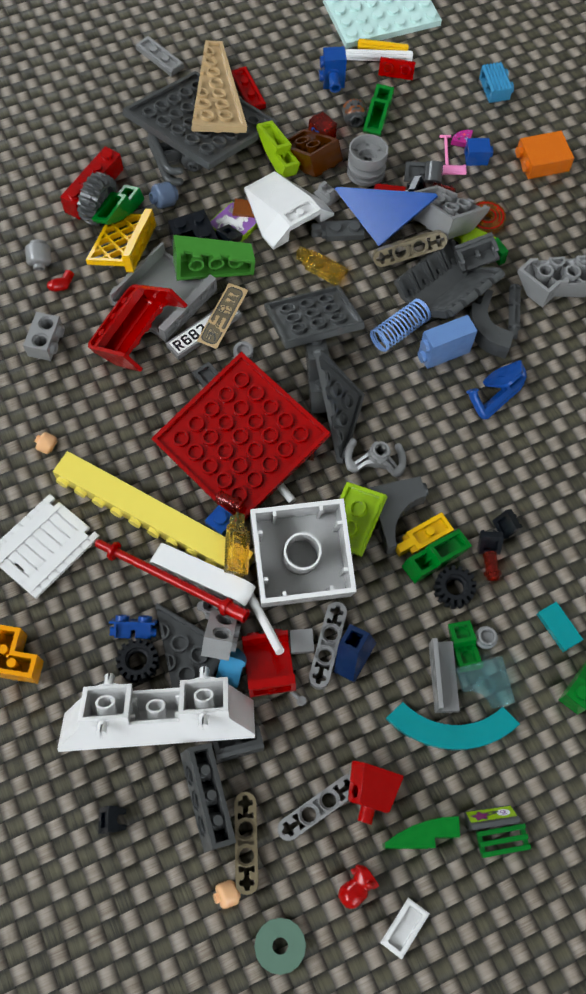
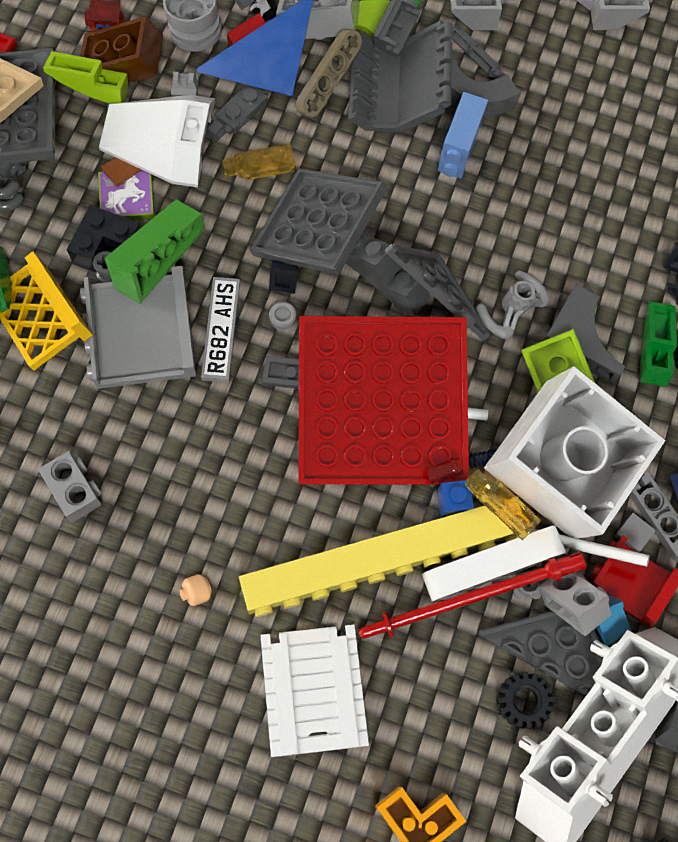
camera: 50 degrees left, 5 degrees up
red arm [47,270,74,292] -> none
red windscreen [88,284,188,372] -> none
blue hinge [108,615,158,639] -> none
sand blue head [149,181,179,209] -> none
sticker [197,283,248,349] -> none
black tile [216,224,243,242] -> none
light blue piece [370,299,431,352] -> none
yellow hinge [395,512,454,557] -> none
blue piece [466,360,527,419] -> none
none -> black tile [269,262,299,294]

